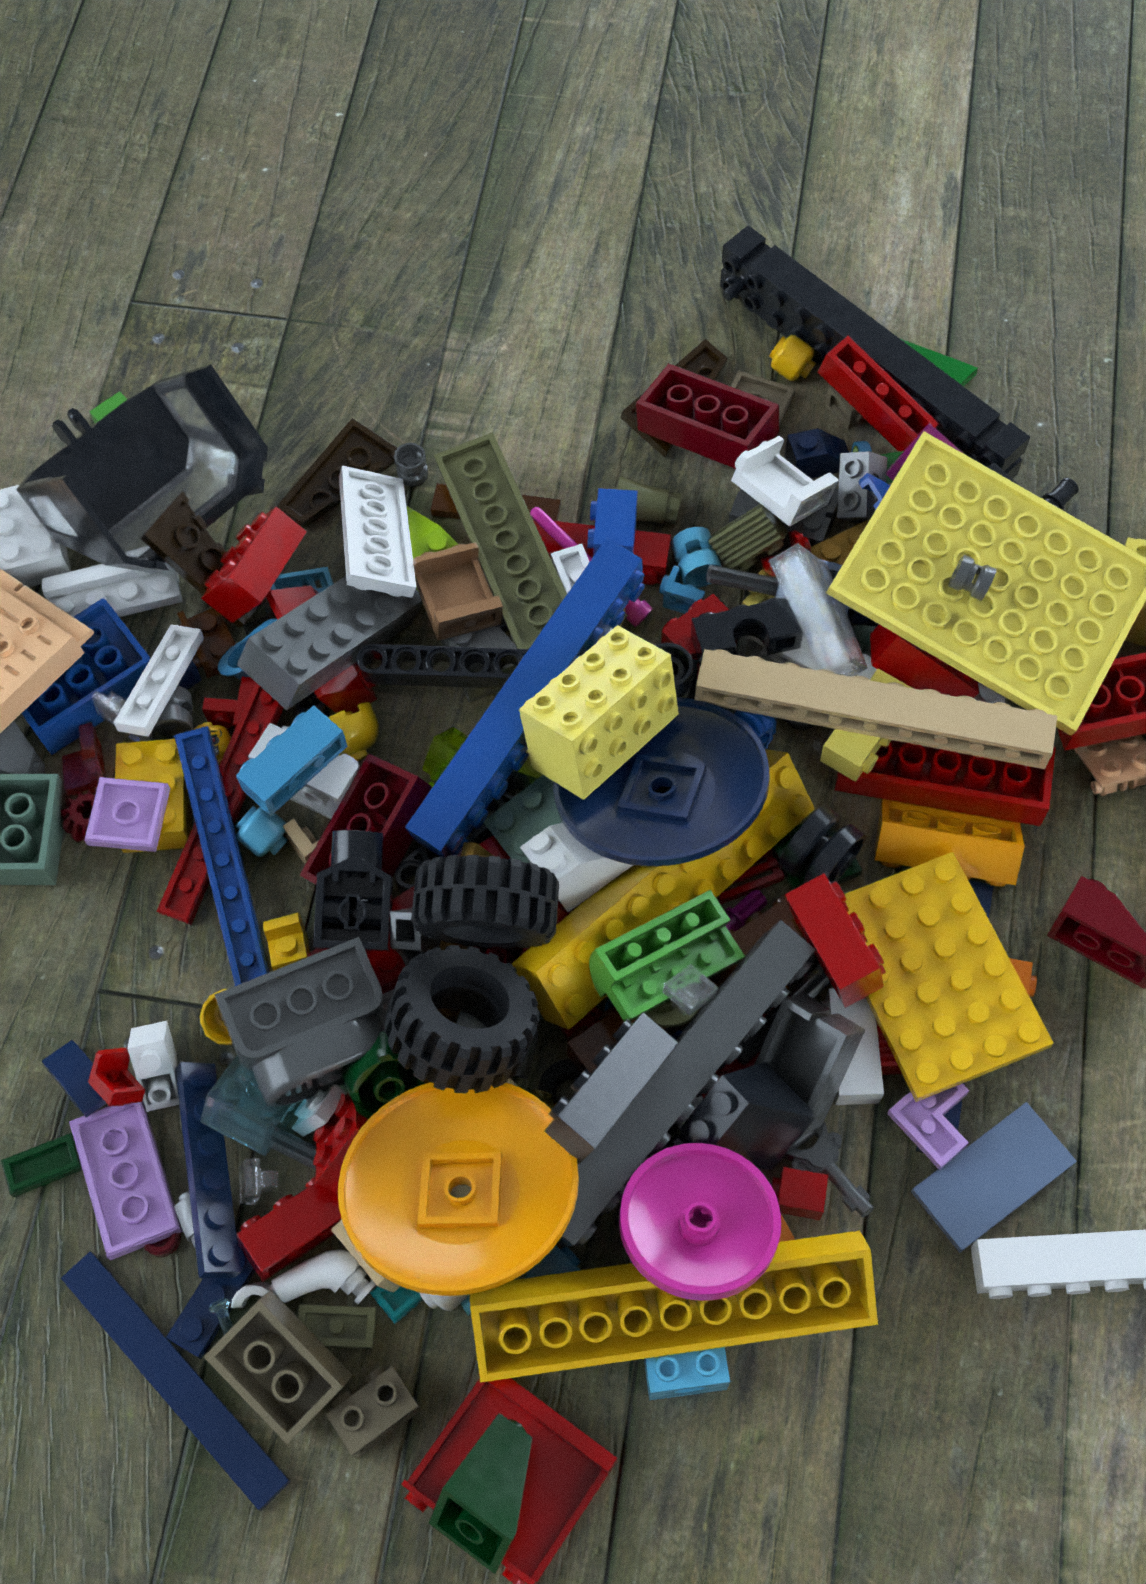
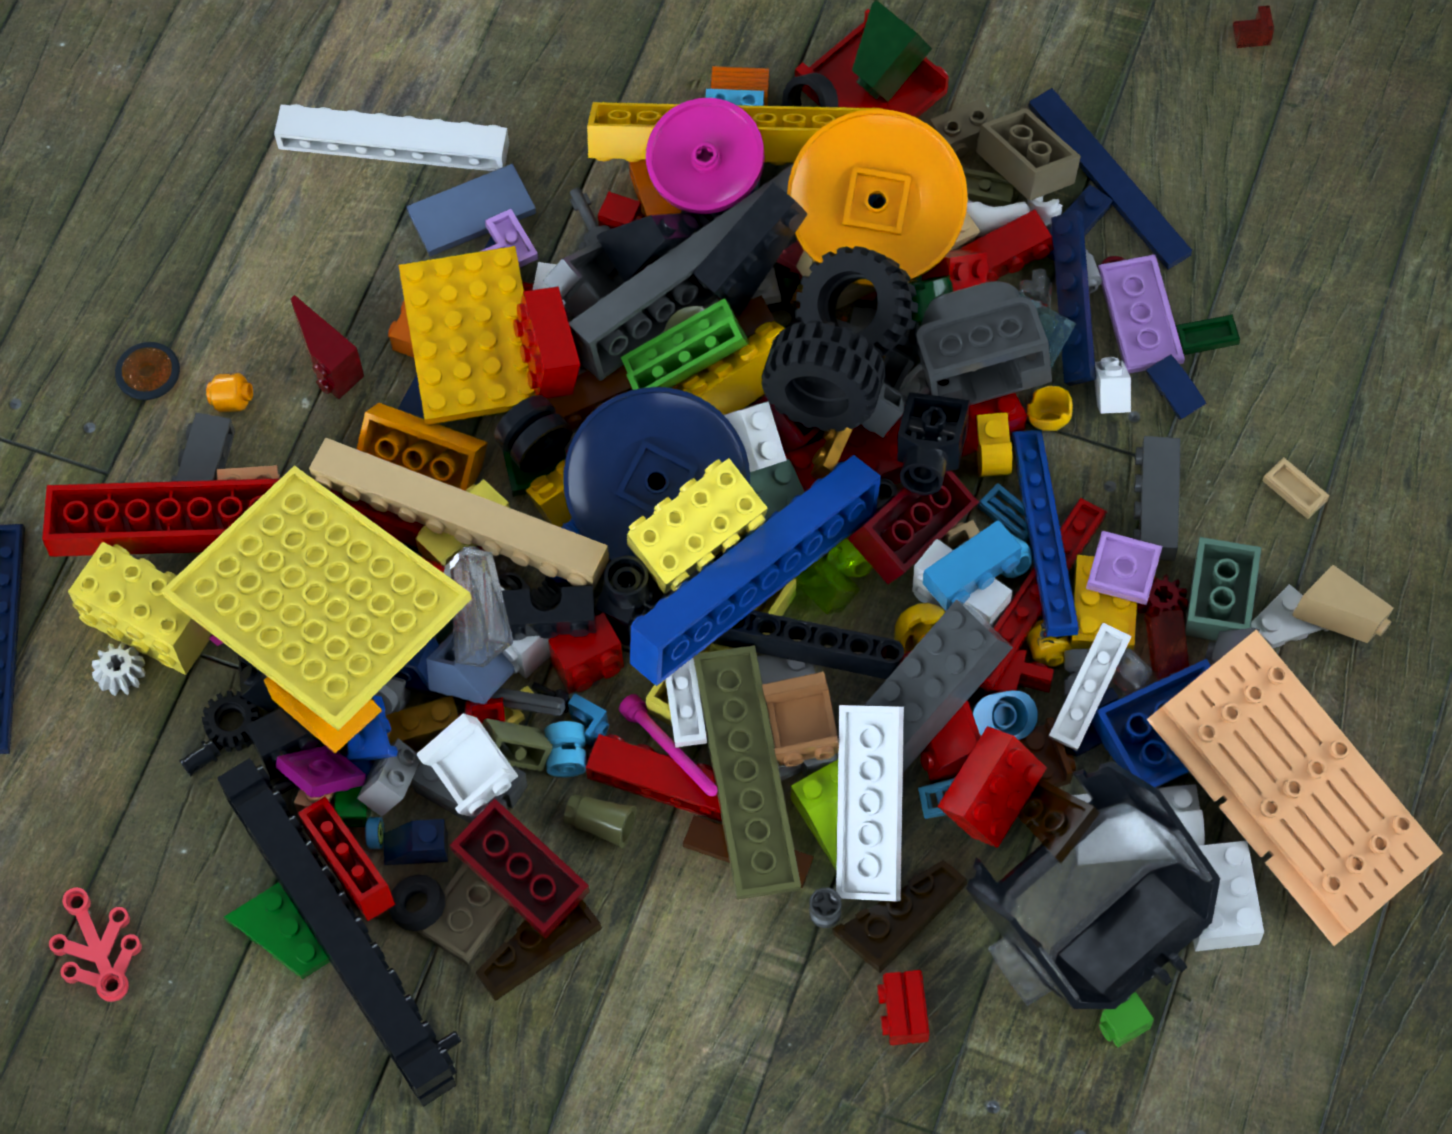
camera: 170 degrees left, 0 degrees up
red bracket [88,1047,145,1106] -> none
clear light blue piece [209,1298,233,1335] -> none
blue brick [587,488,637,556] -> none
clear tile [663,964,718,1016] -> none
yellow head [769,335,816,381] -> none
dark grey wheel [948,554,996,601] -> none
none -> coral plant [49,887,142,1002]
none -> black tyre [388,874,445,931]
none -> orange brick [711,66,769,106]
none -> black tyre [782,73,838,107]
none -> red brick [877,970,930,1045]
none -> dark azure tile [977,483,1029,542]
none -> dark grey brick [1133,436,1180,561]

